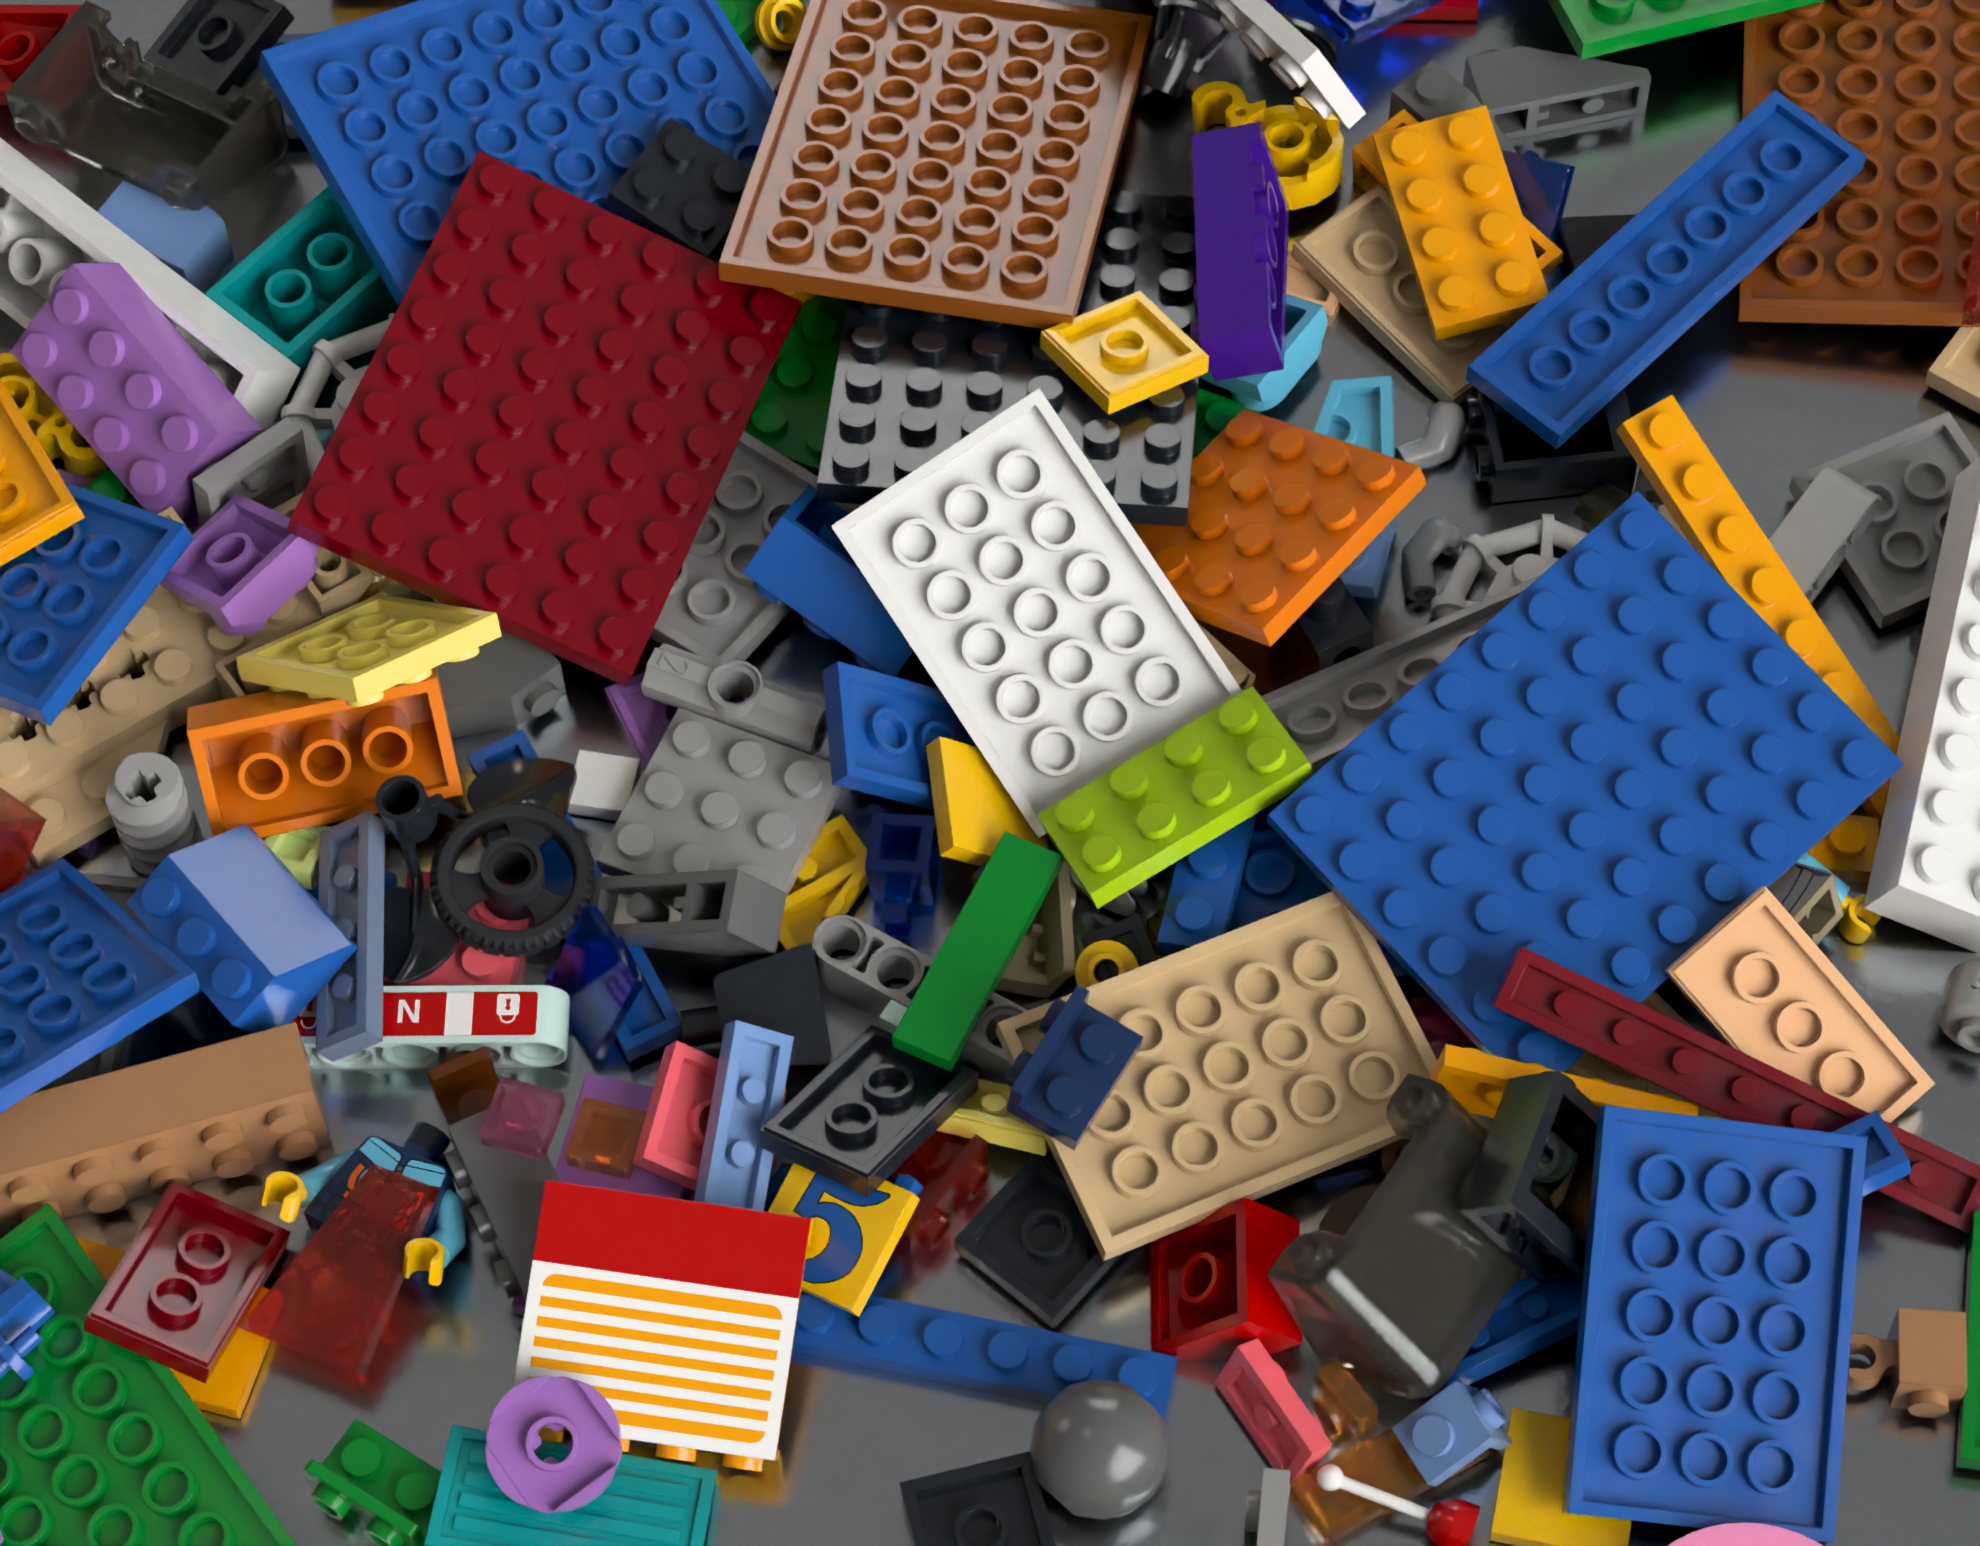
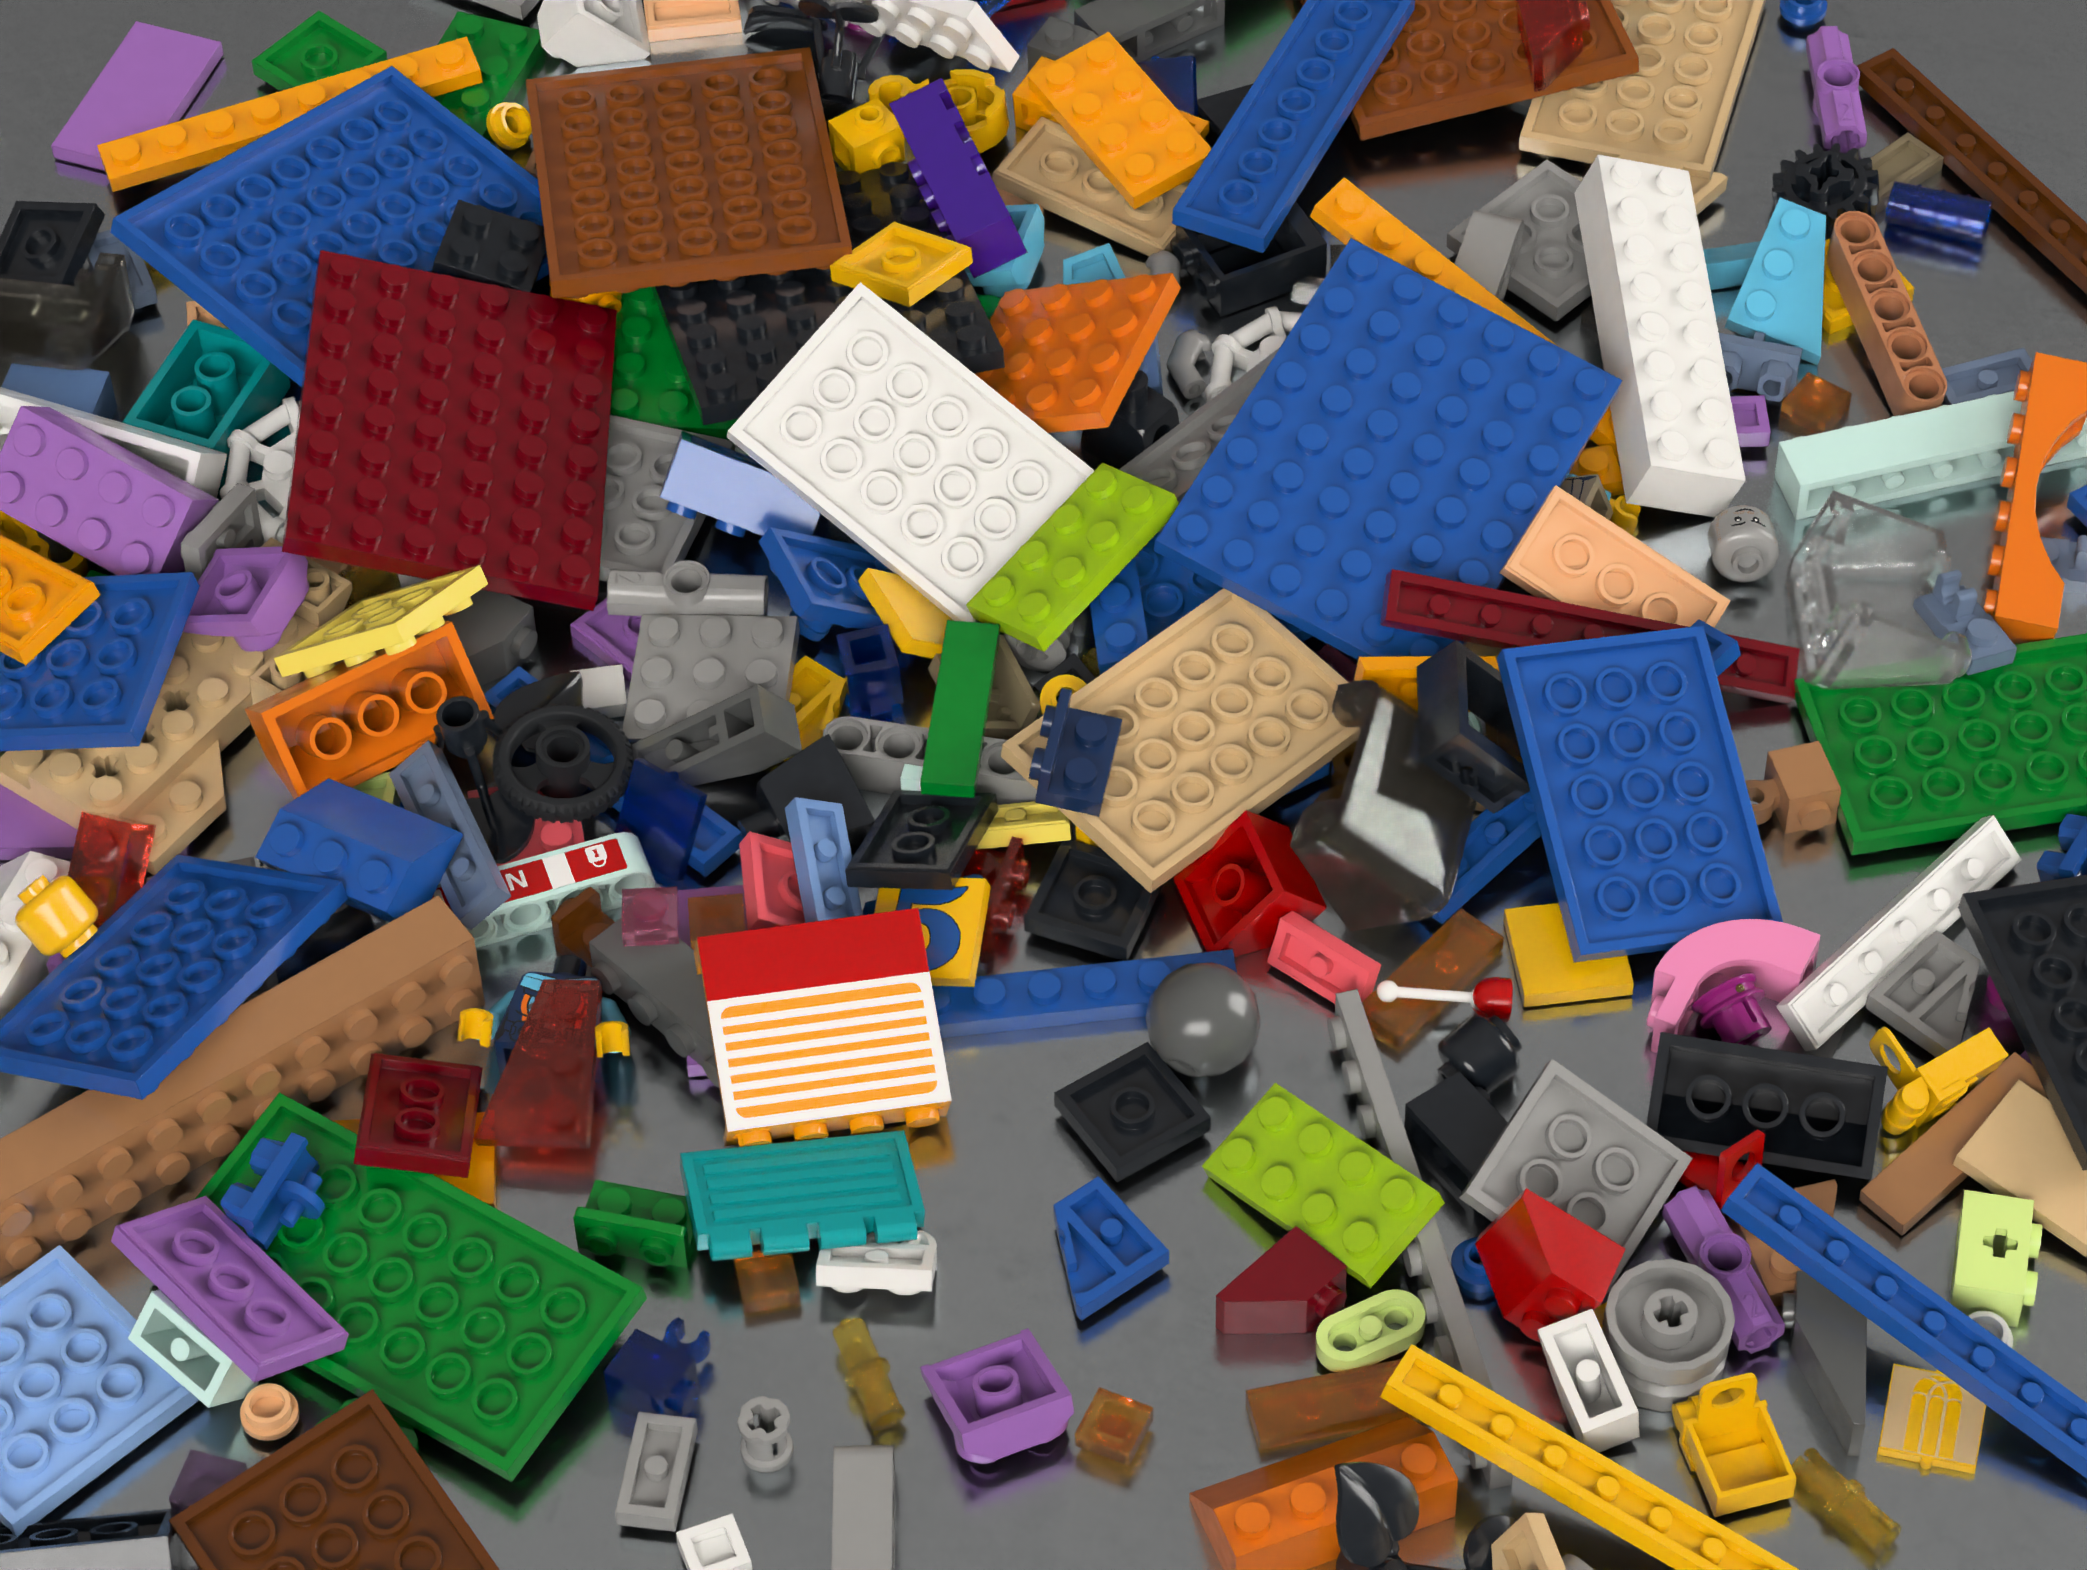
camera: 20 degrees left, 10 degrees down
light grey piece [105,752,201,876] -> none
medium lavender plate [485,1376,623,1514] -> none
clear orange plate [1312,1358,1379,1448] -> none
medium blue bracket [1392,1381,1512,1487] -> none
none -> yellow brick [828,98,905,174]

